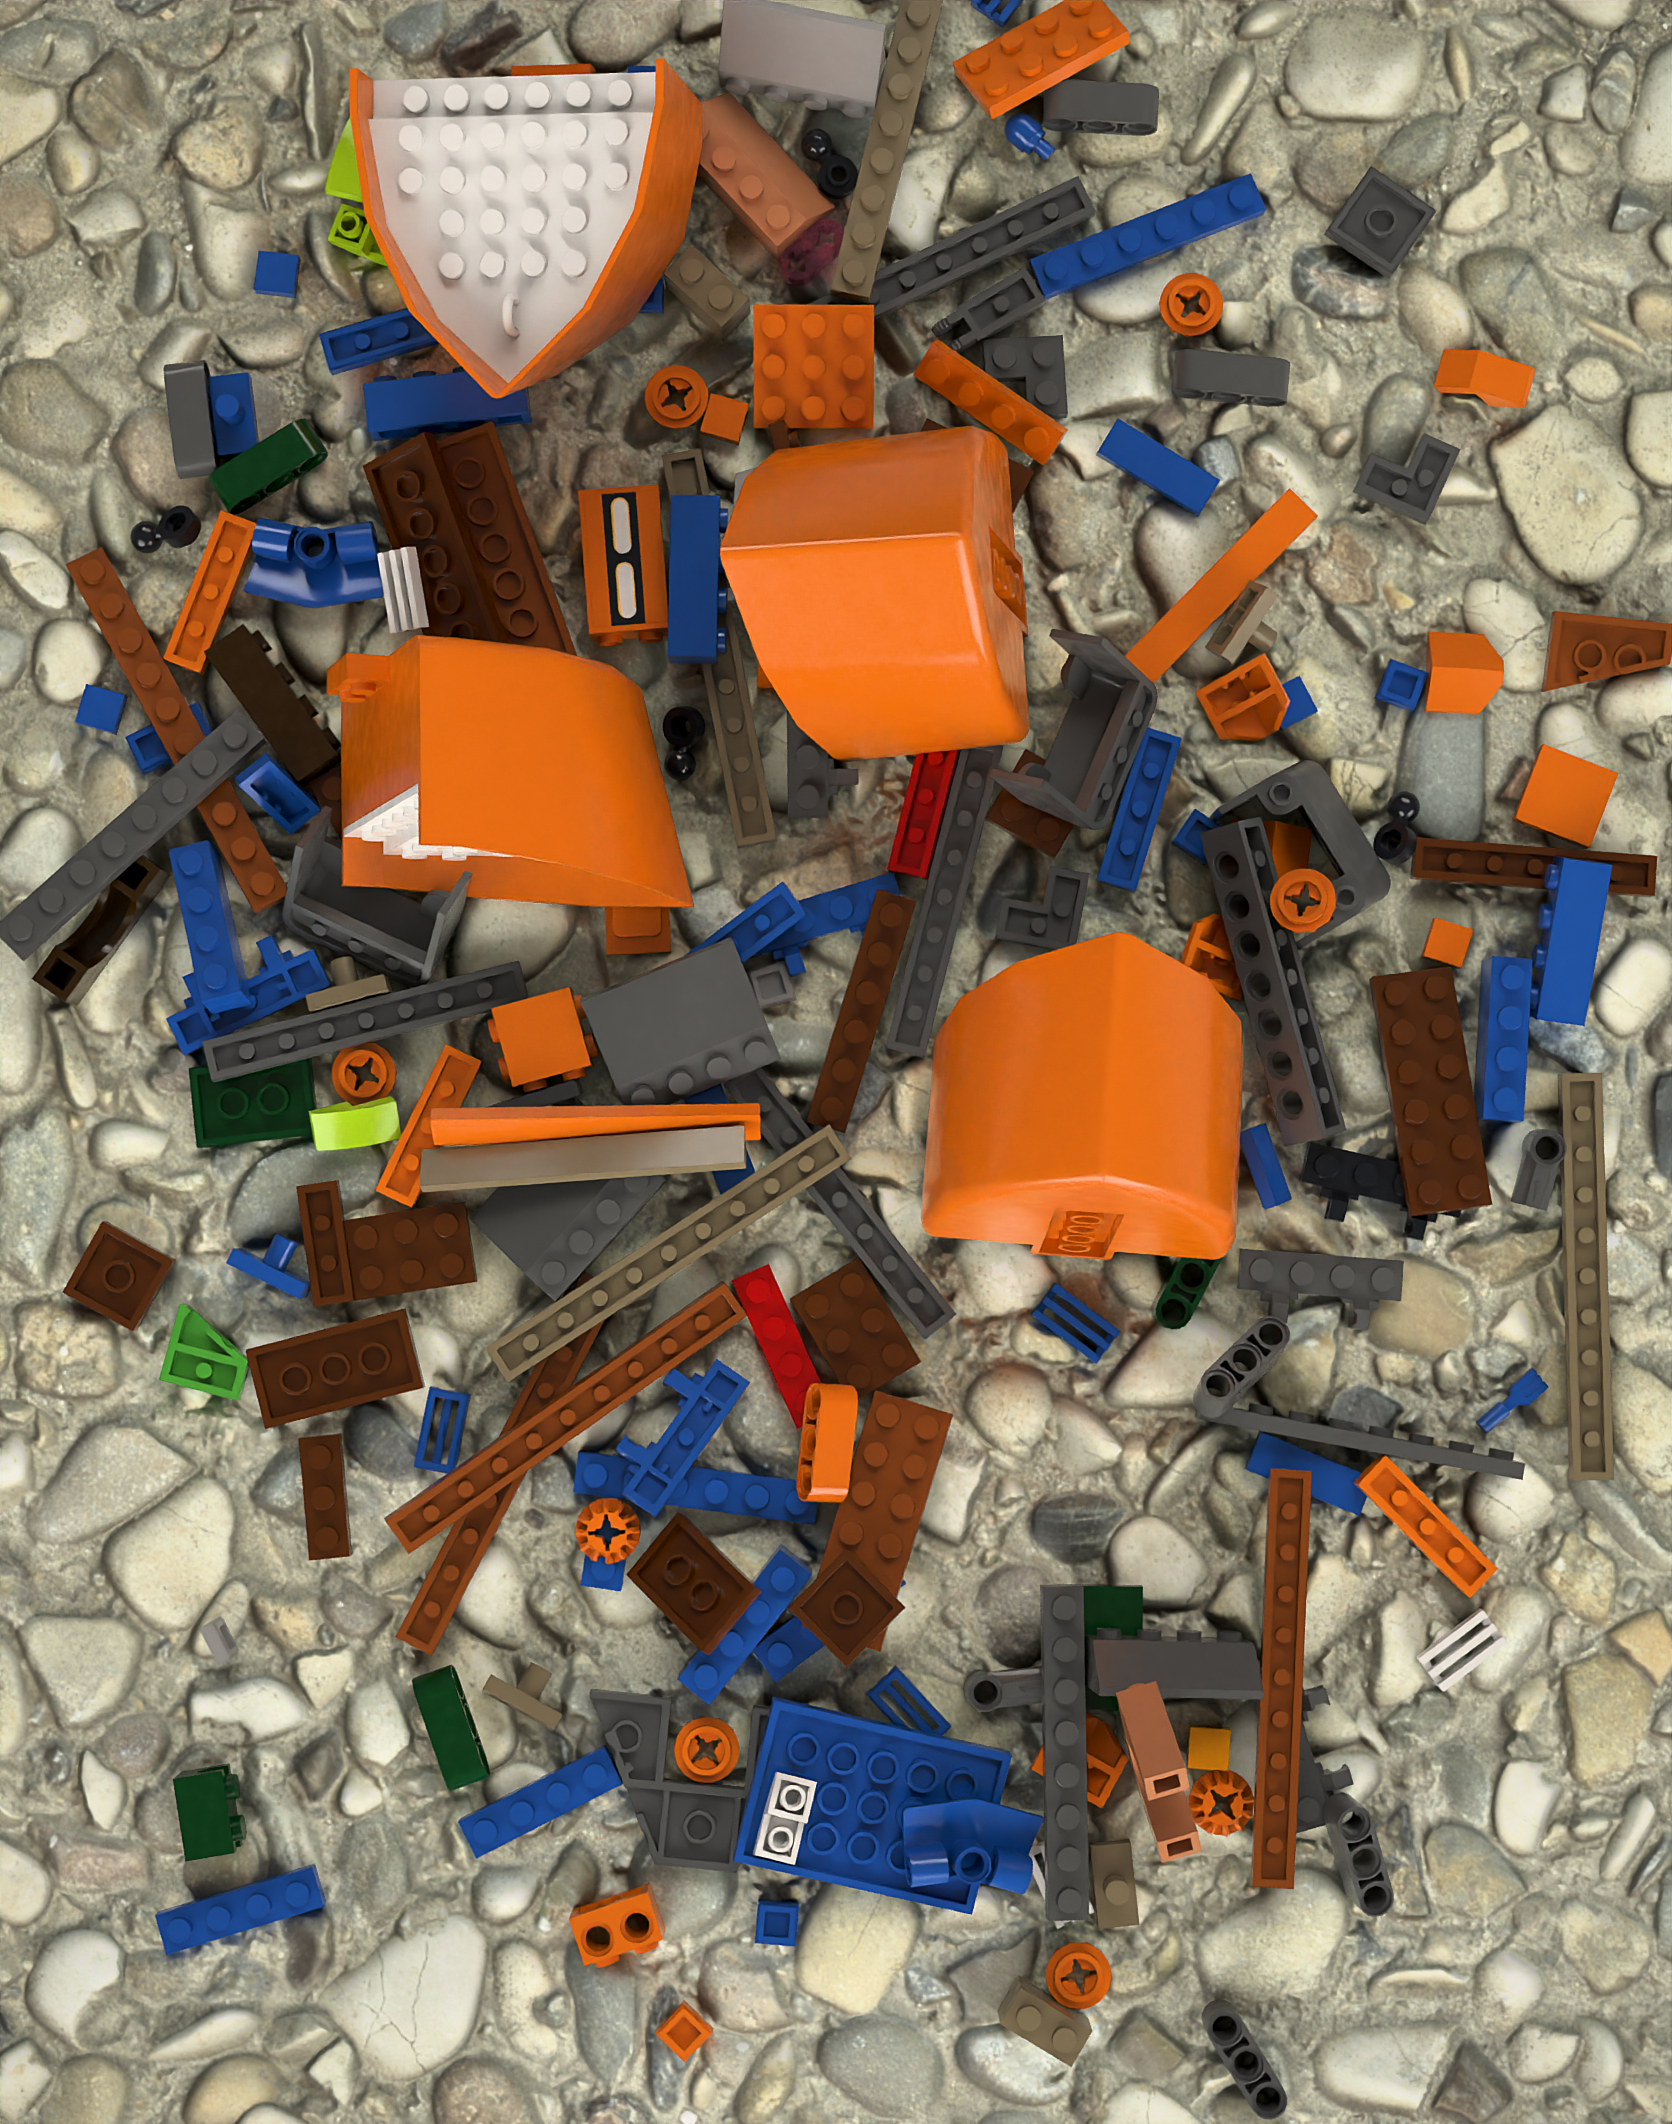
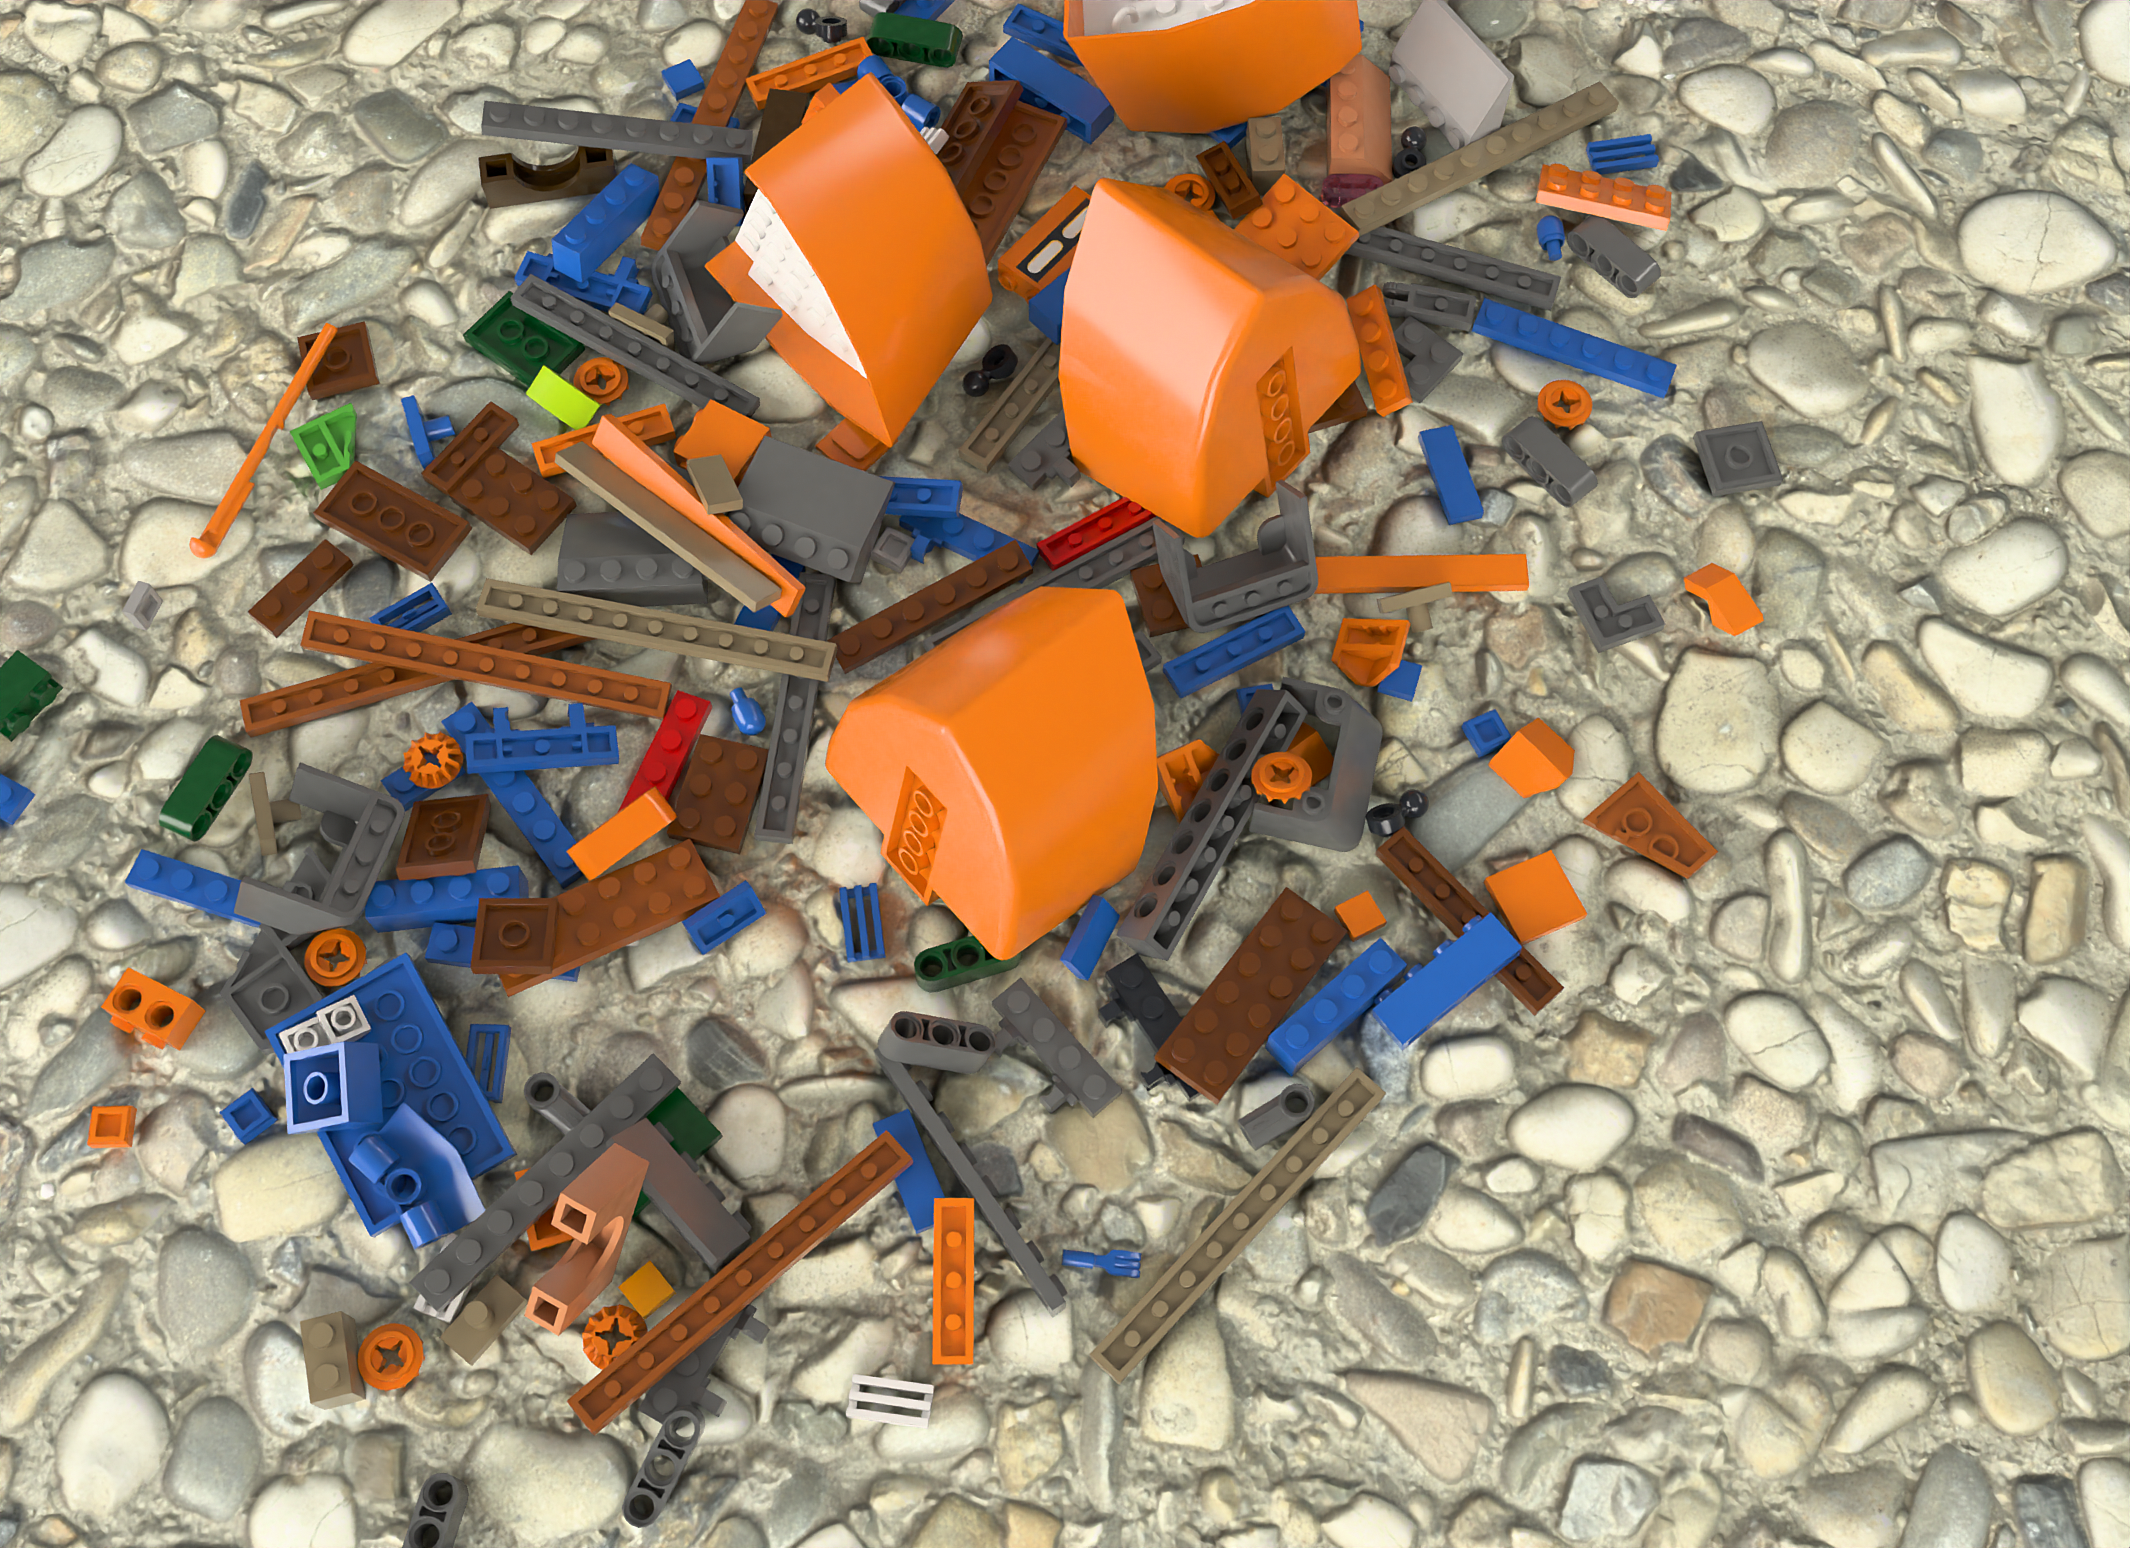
camera: 45 degrees right, 20 degrees down
none -> orange bar [189,323,338,558]
none -> dark grey windscreen [233,762,405,935]
none -> blue slope [283,1041,383,1134]
none -> blue plate [682,880,767,955]
none -> dark tan tile [687,454,743,515]
none -> blue cylinder [729,687,766,736]
none -> reddish brown plate [1196,141,1263,220]

